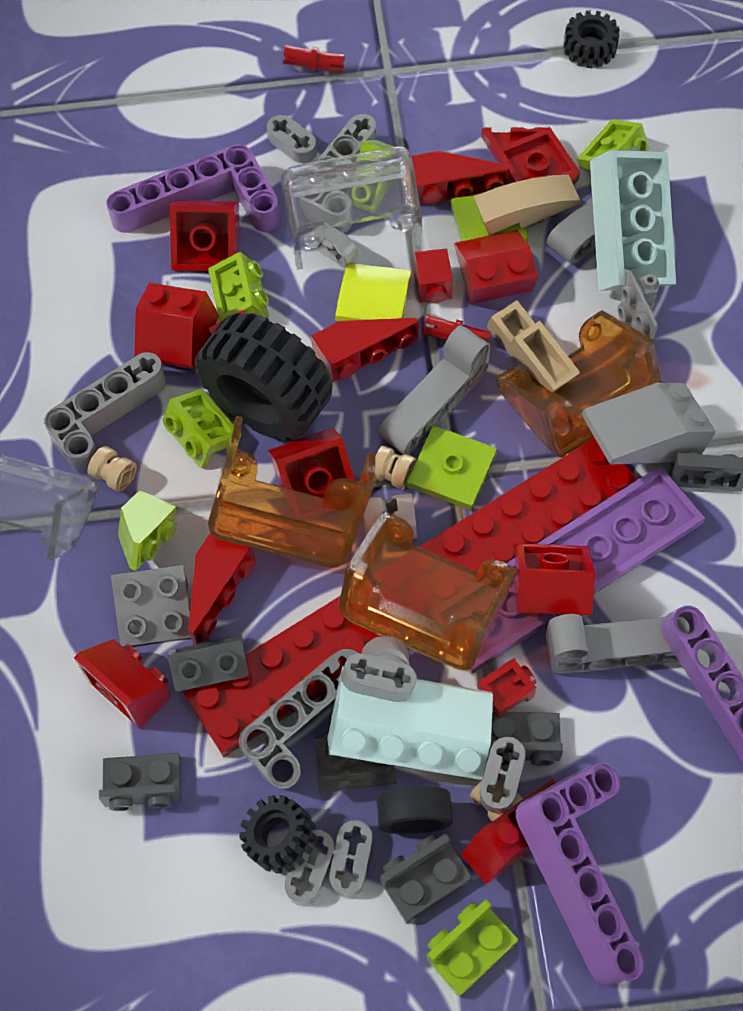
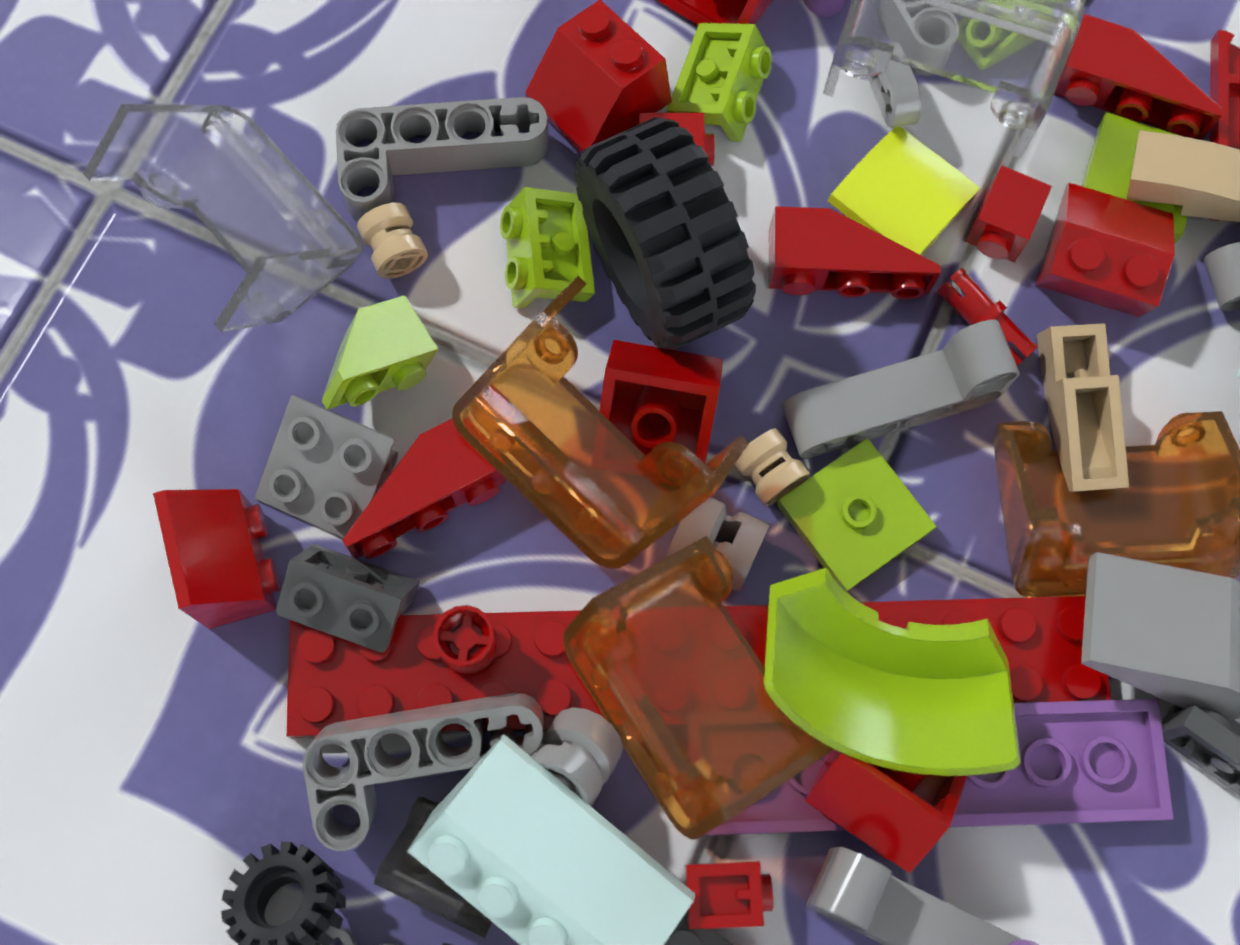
camera: 25 degrees right, 10 degrees up
dark grey bracket [99,753,181,811] -> none
light grey beam [341,653,417,702] -> none
none -> red wheel [433,605,498,674]
none -> lime panel [764,568,1021,776]

